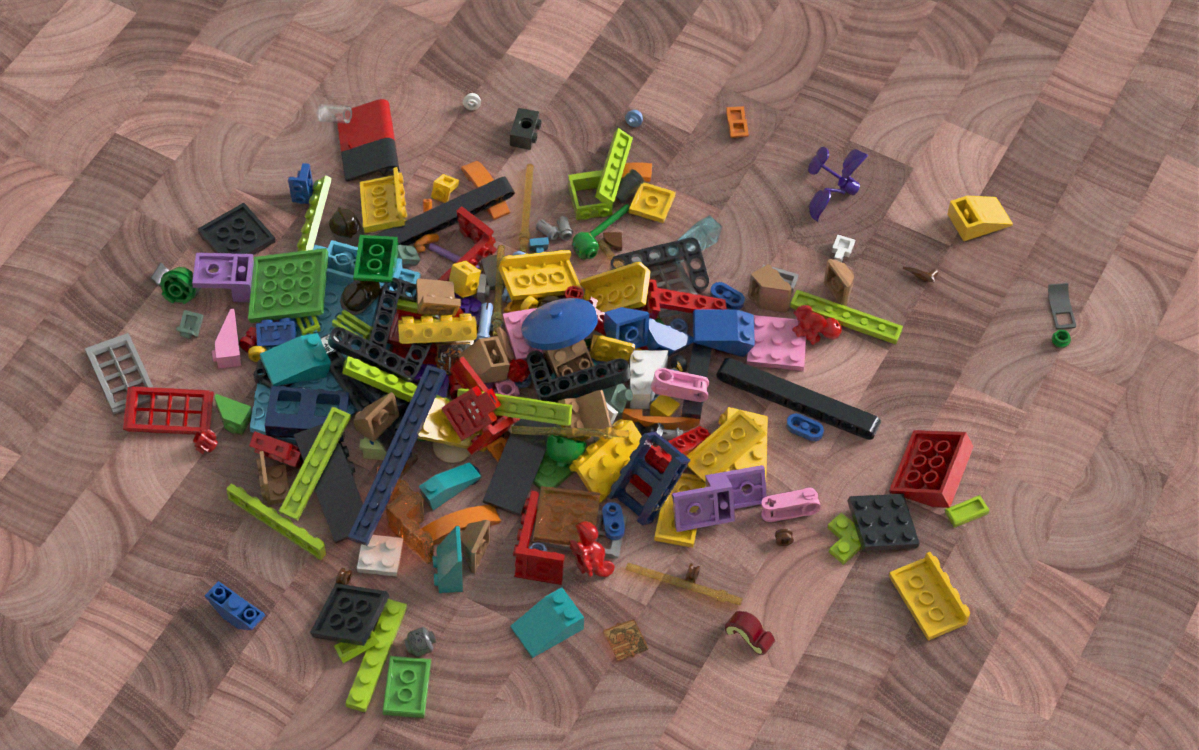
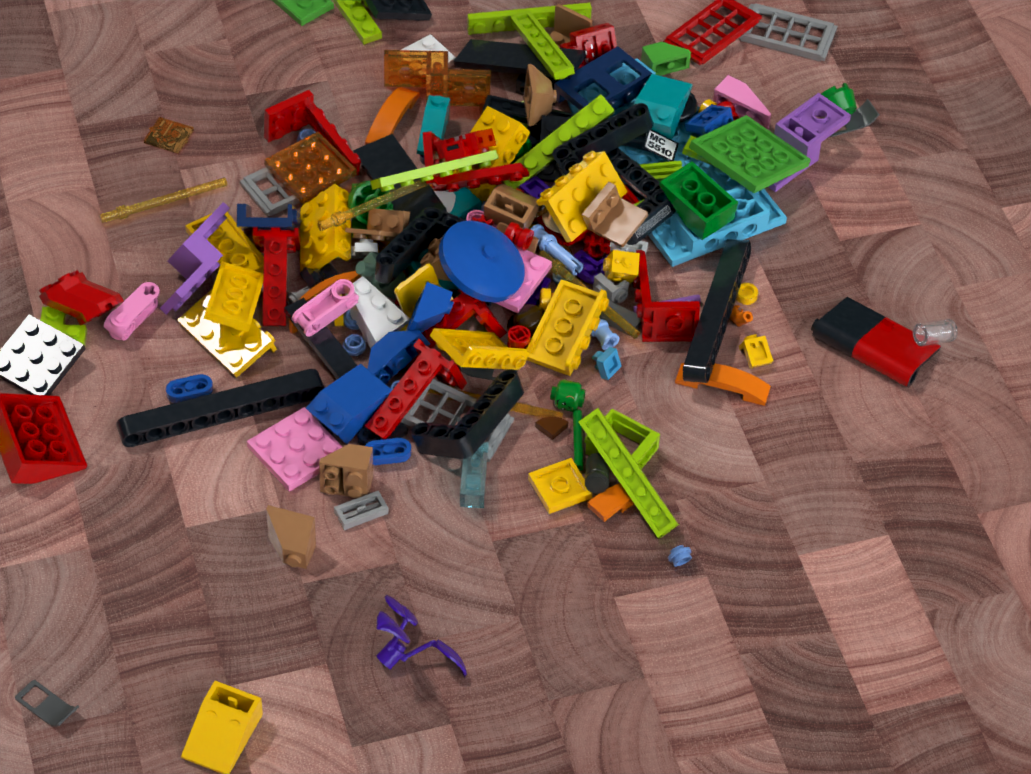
camera: 135 degrees right, 5 degrees down
sand green bracket [176,310,204,339] -> none
red gear [193,429,218,454] -> none
black plate [198,203,276,255] -> none
blue bracket [288,163,313,204] -> none
lime plate [297,175,331,252] -> none
dark brown piece [329,207,364,246] -> none
reddish brown bush [336,567,352,585] -> none
dark blue plate [348,365,446,546] -> none
yellow bracket [360,167,407,233] -> none
sand green bracket [398,245,420,265] -> none
dark grey head [404,627,436,657] -> none
orange arm [414,233,439,253] -> none
teal slope [433,526,463,593] -> none
medium nougat slope [460,520,490,574] -> none
white plate [463,93,481,110] -> none
pearl dark grey brick [510,108,542,150] -> none
teal slope [510,587,584,658] -> none
clear yellow bar [519,164,534,253] -> none
light grey pin [536,219,559,240] -> none
light grey pin [557,216,573,240] -> none
red animal [570,521,615,577] -> none
blue plate [602,502,625,540] -> none
black tile [670,355,688,372] -> none
reddish brown bush [685,563,700,583] -> none
dark red animal [725,611,775,655] -> none
orange slope [726,106,749,138] -> none
reddish brown bush [775,528,794,546] -> none
lime plate [790,290,903,344] -> none
red animal [792,305,842,345] -> none
white plate [832,235,855,262] -> none
reddish brown bar [902,266,938,282] -> none
green plate [1052,330,1071,348] -> none
none -> red brick [39,270,124,326]
none -> red wheel [504,222,534,251]

